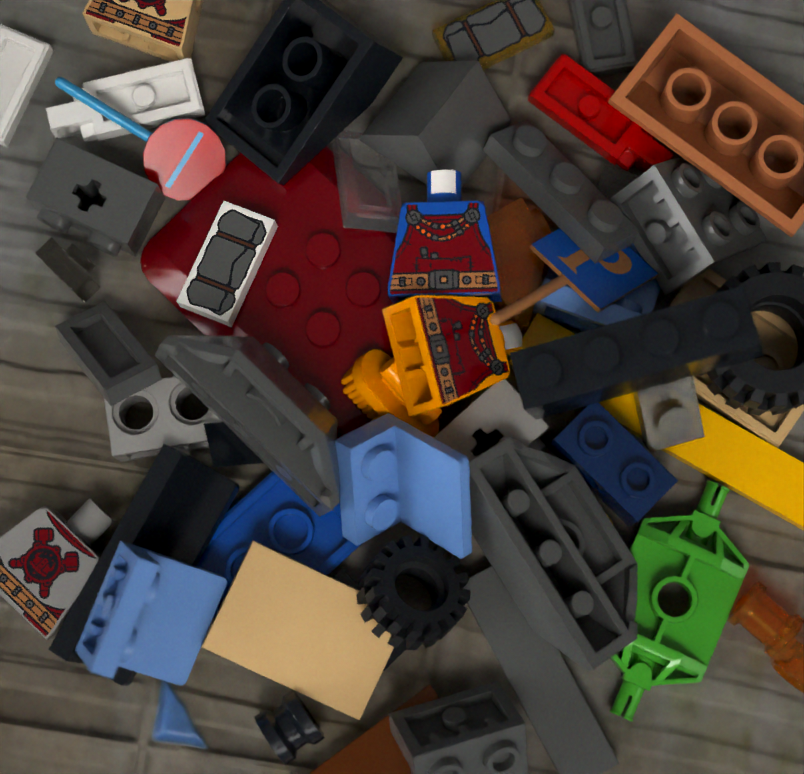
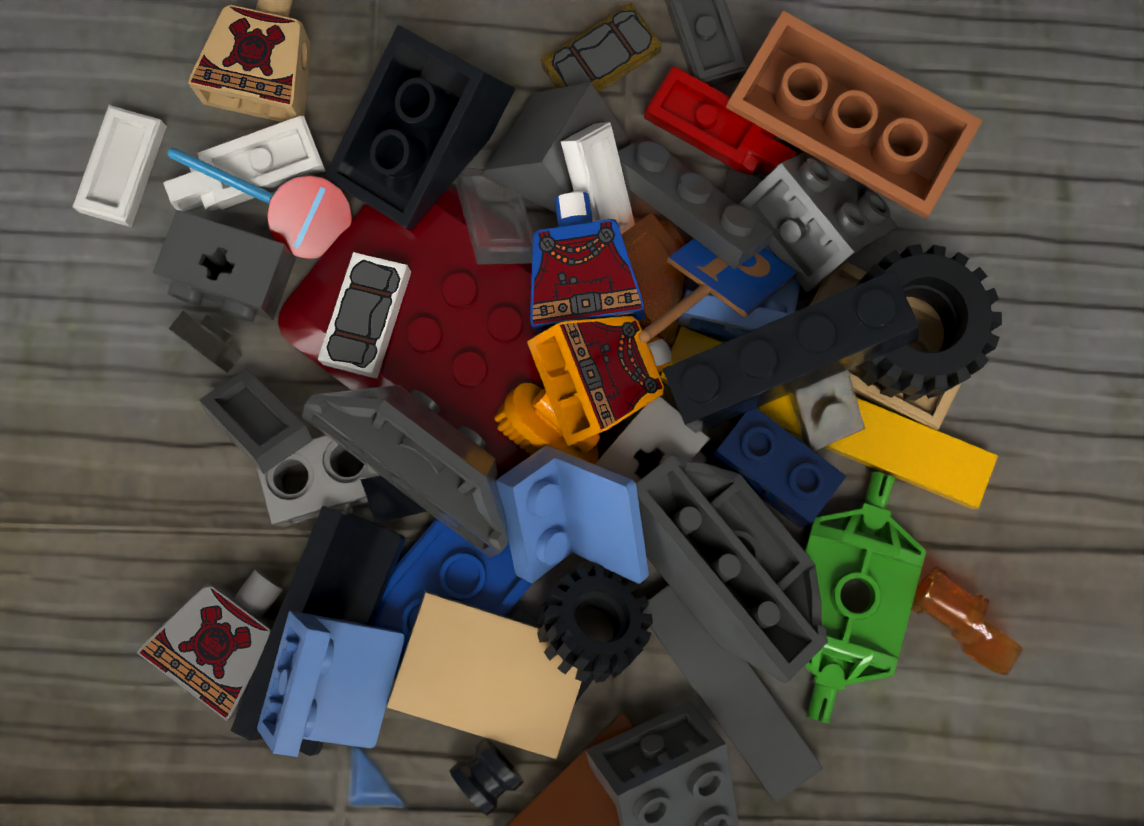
camera: 10 degrees left, 0 degrees up
none -> white tile [561,122,636,238]

